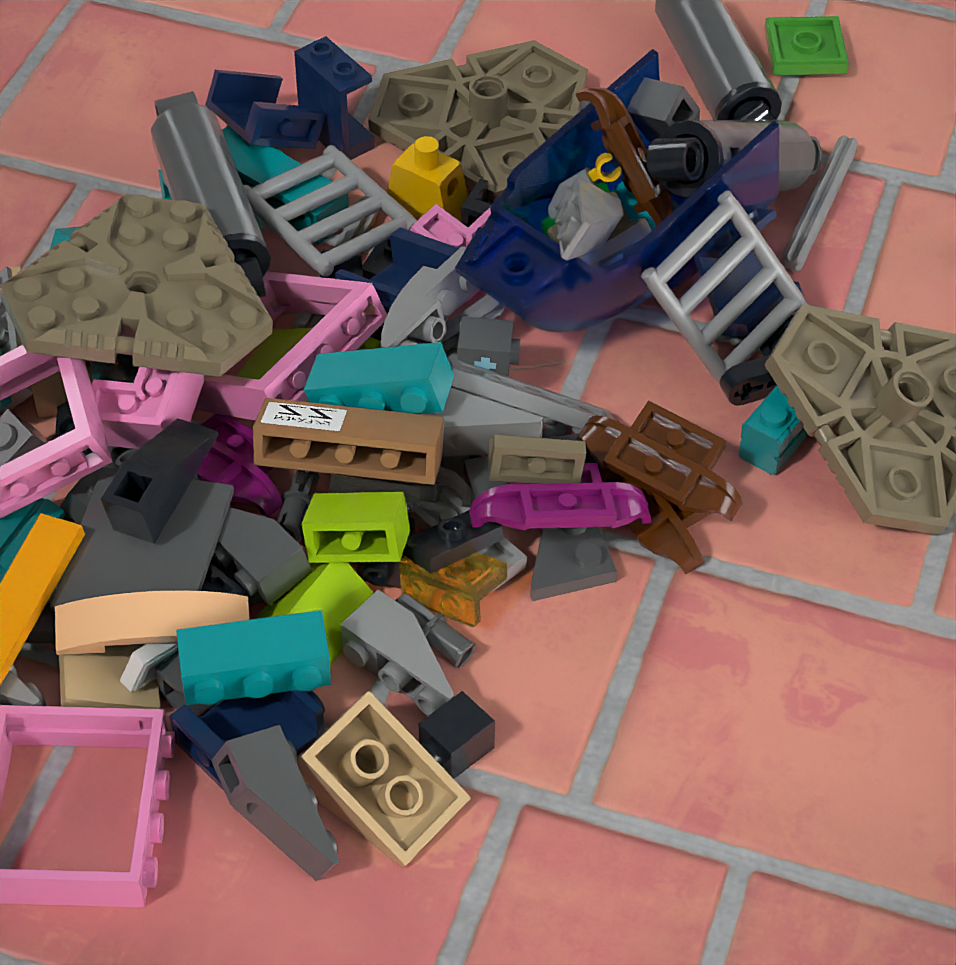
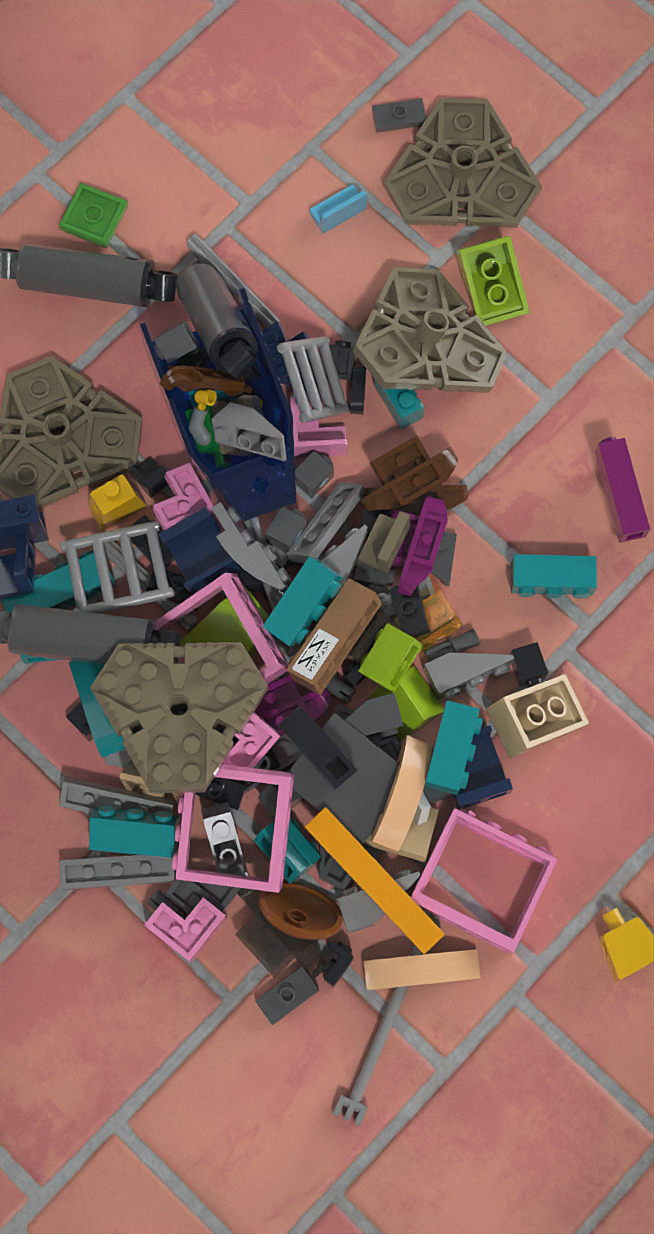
camera: 65 degrees left, 25 degrees up
dark grey slope [211,725,340,881] -> none
none -> bright pink panel [290,397,347,458]
none -> dark grey brick [292,451,334,499]
none -> teal brick [511,554,597,599]
none -> magenta brick [595,437,650,543]

